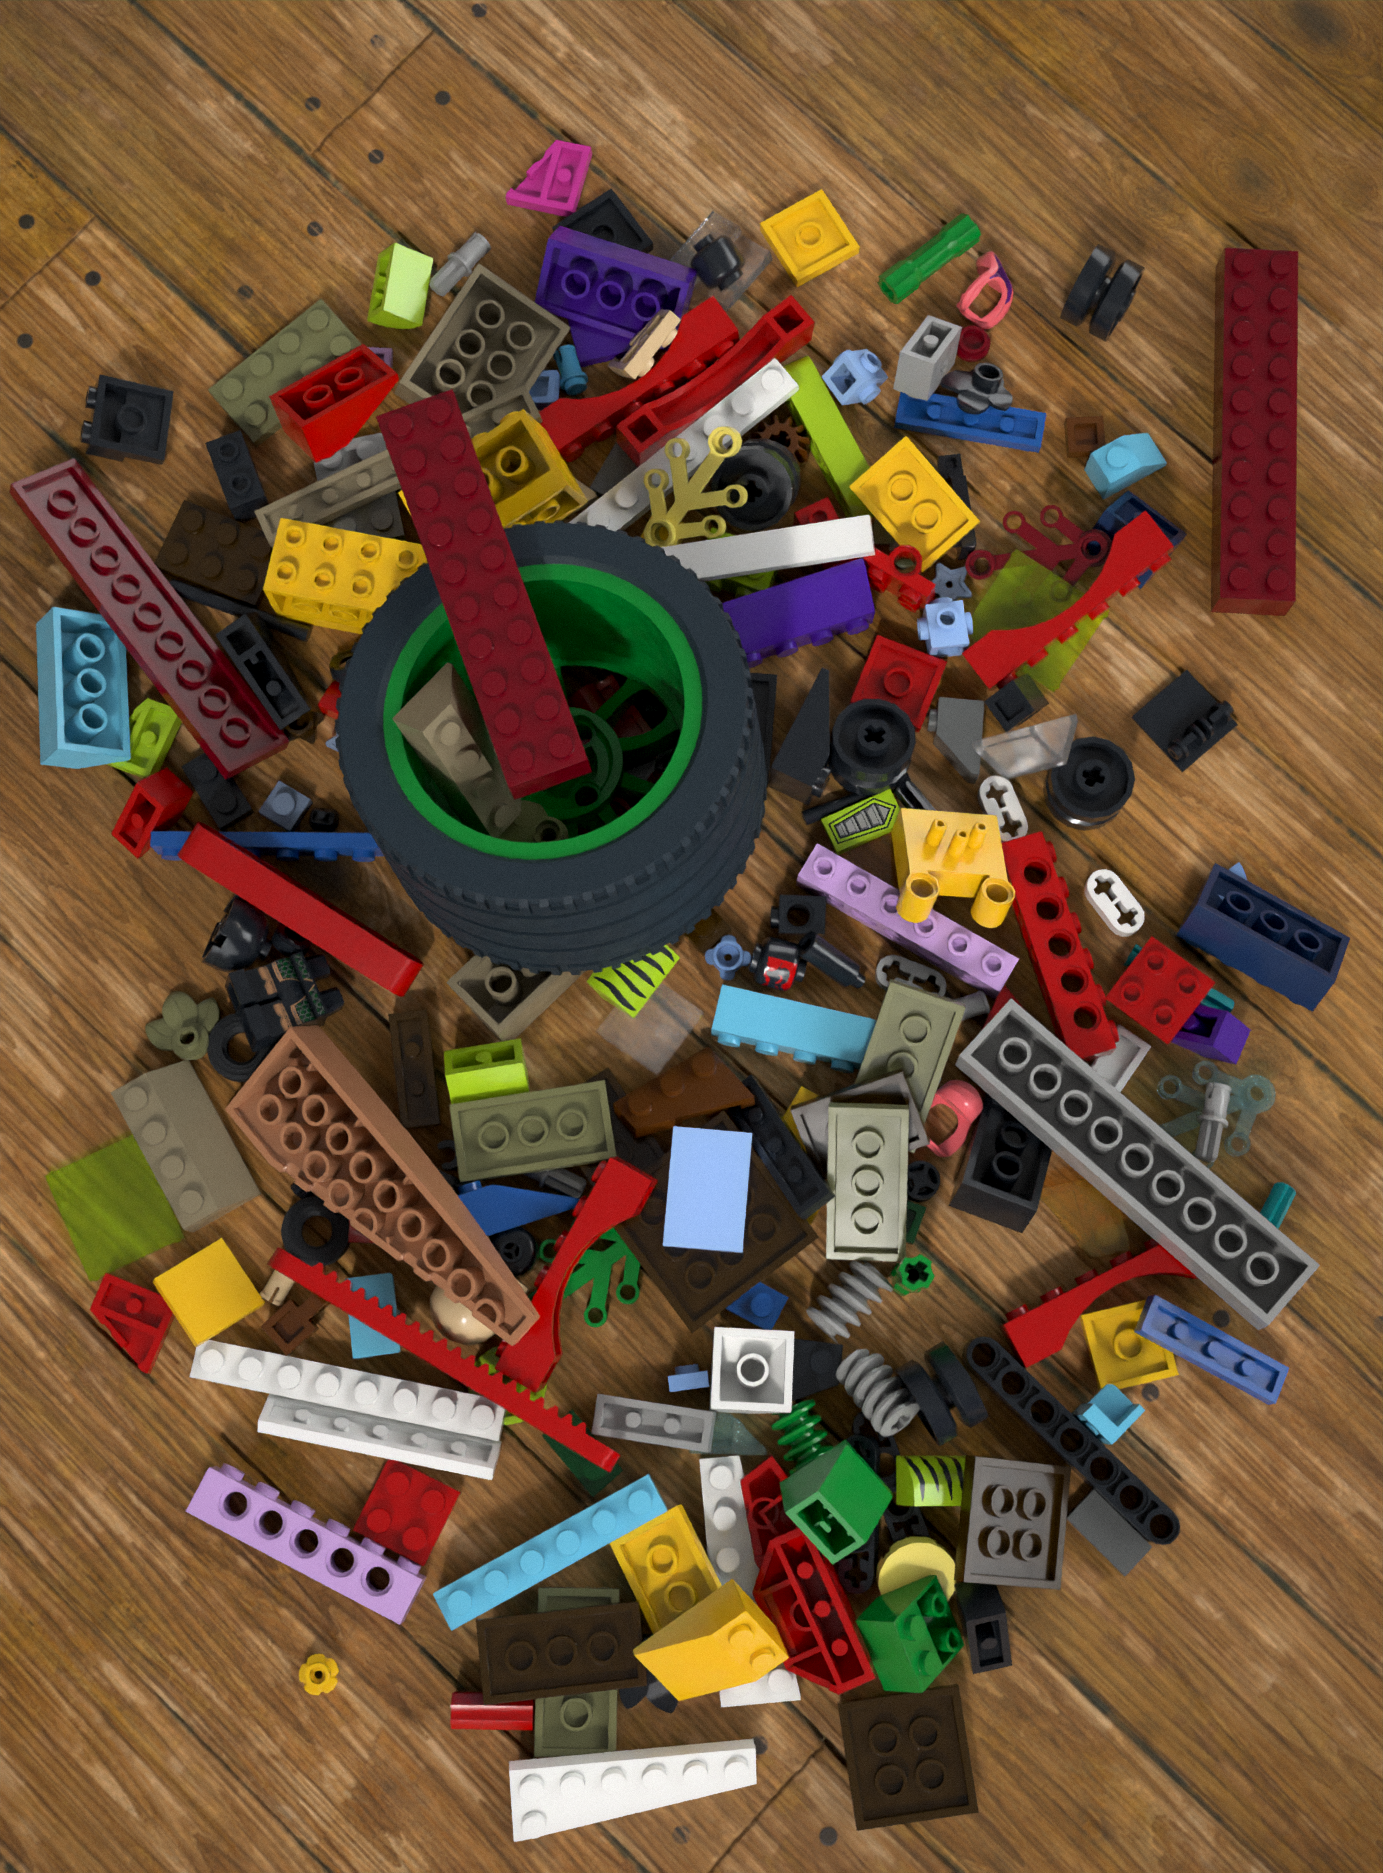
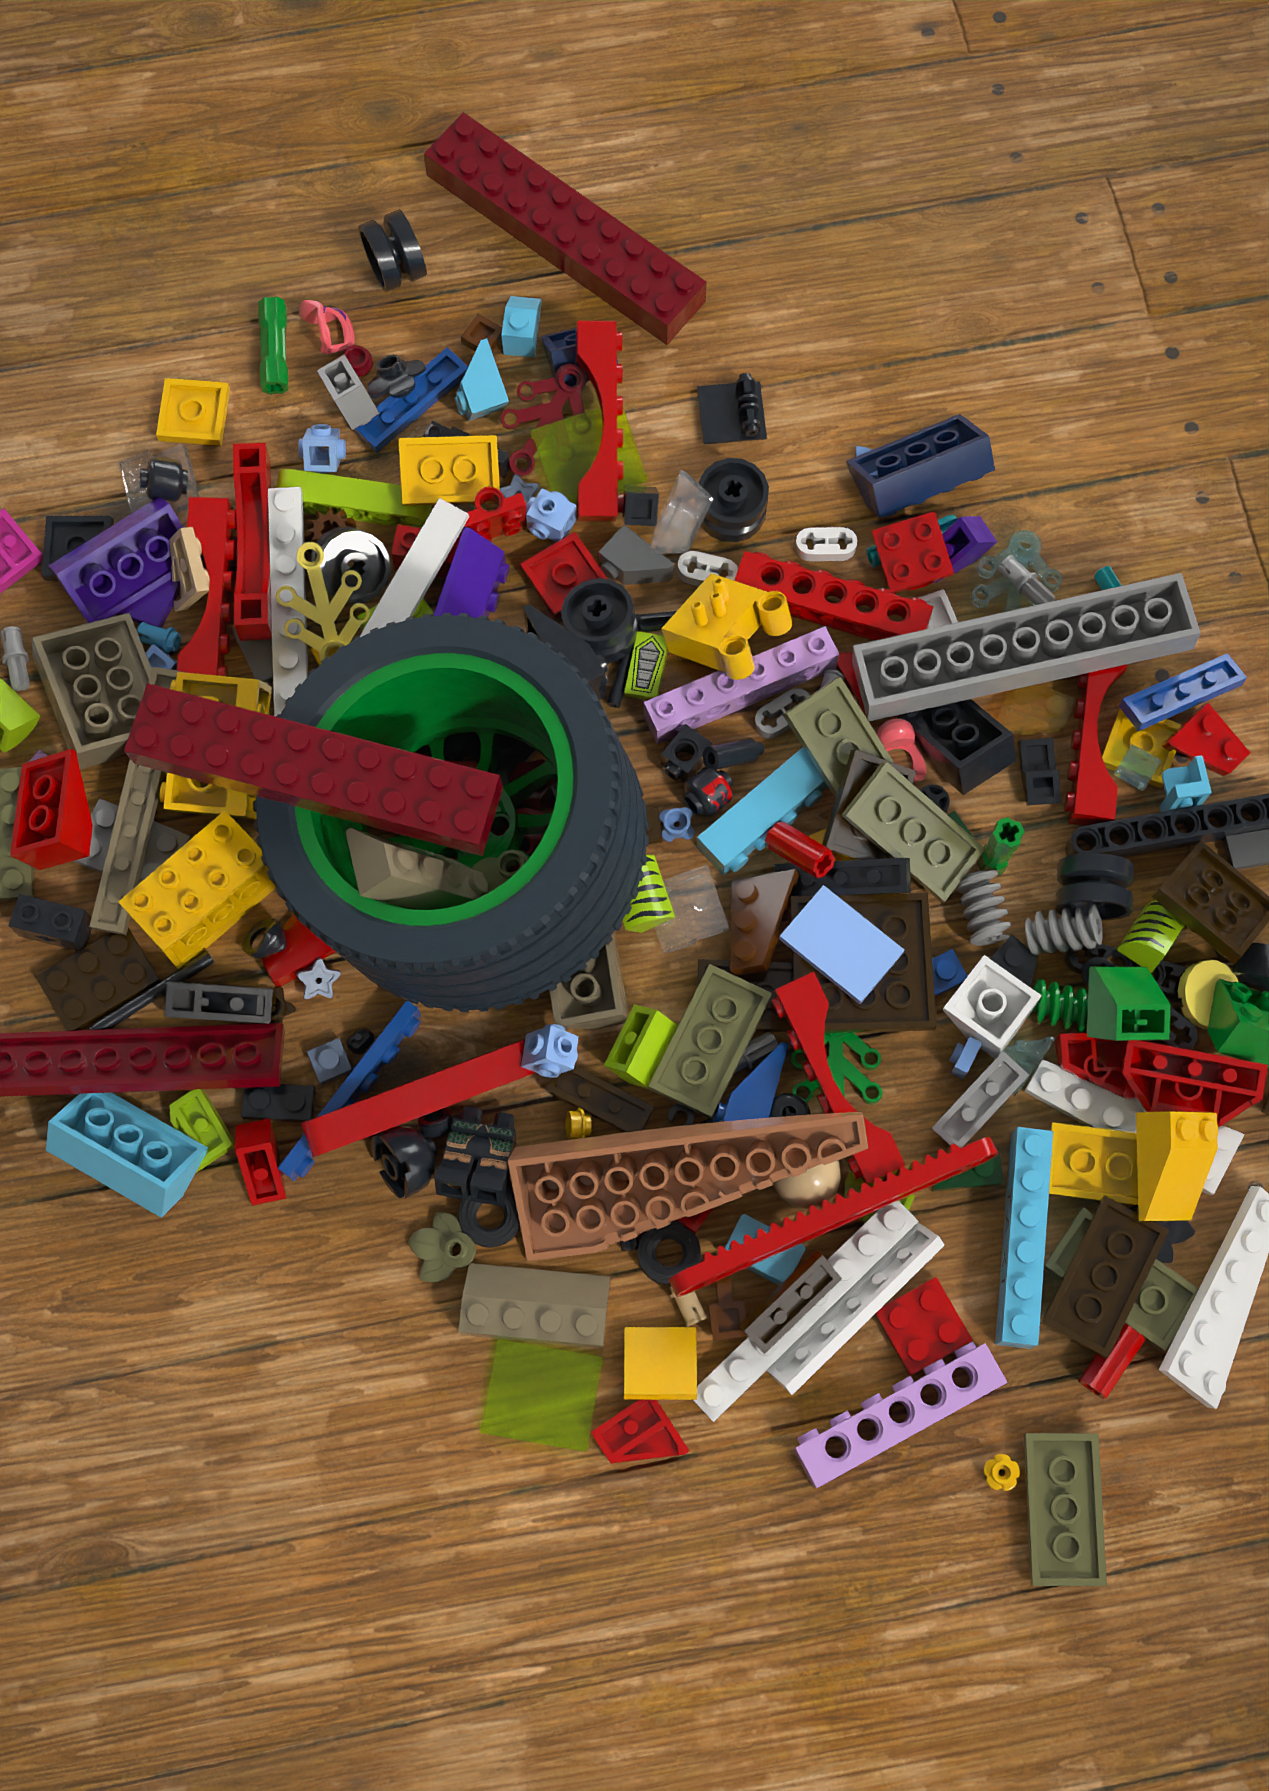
camera: 55 degrees left, 5 degrees down
none -> medium azure slope [454,338,509,421]
none -> light blue brick [521,1024,579,1078]
none -> yellow plate [565,1108,592,1139]
none -> plate [738,1250,842,1354]
none -> red axle [765,822,835,878]
none -> black slope [1018,738,1061,806]
none -> olive plate [1023,1433,1107,1586]
none -> clear light blue tile [1113,744,1161,791]
none -> red wing [1162,703,1251,776]

